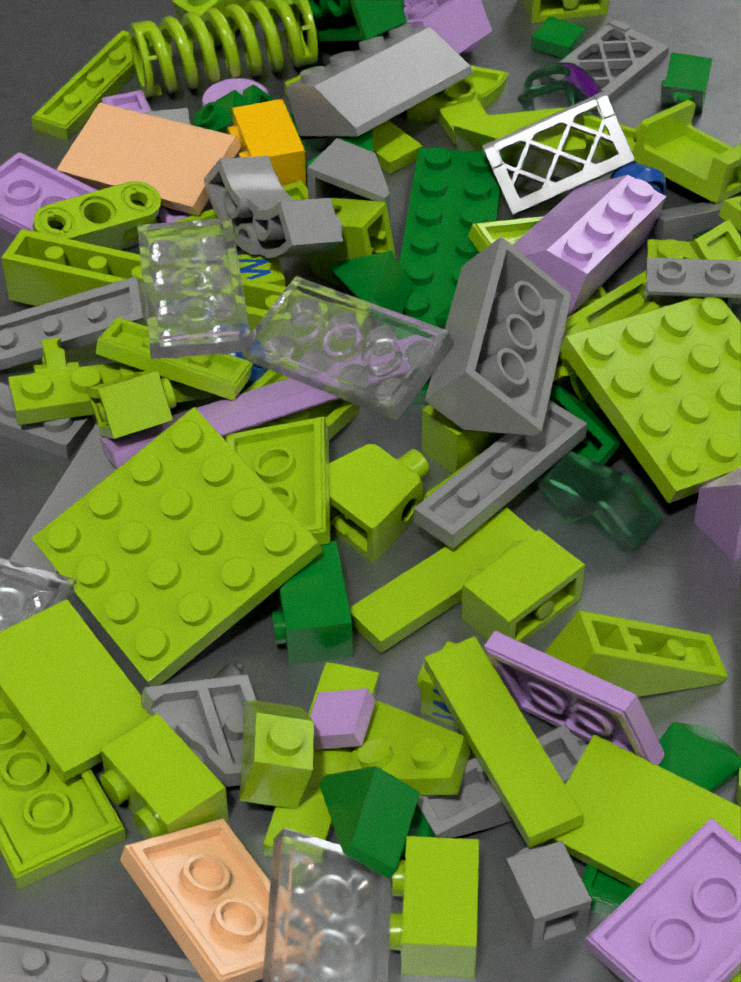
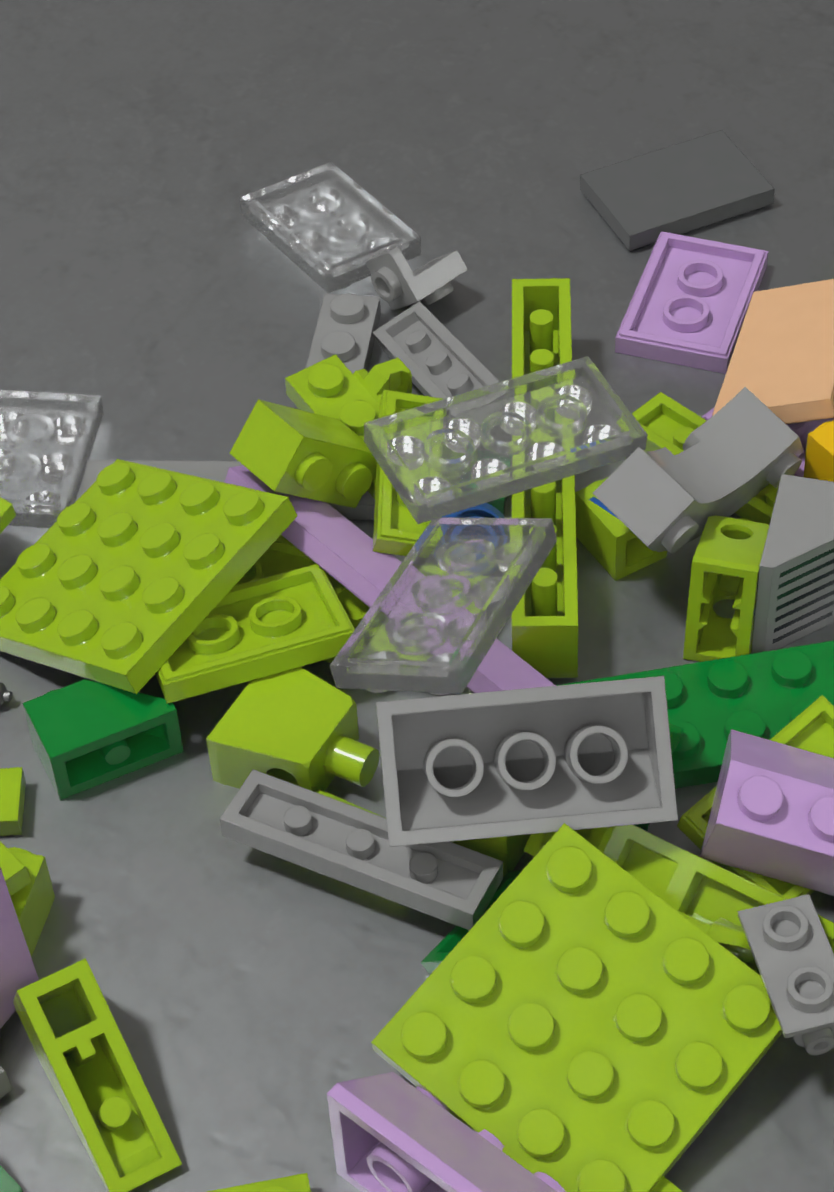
camera: 75 degrees right, 0 degrees up
lime piece [32,181,161,250] -> none
green slope [329,251,413,337] -> none
lime tile [349,507,535,653] -> none
lime brick [461,529,585,643] -> none
clear green slope [538,451,664,553] -> none

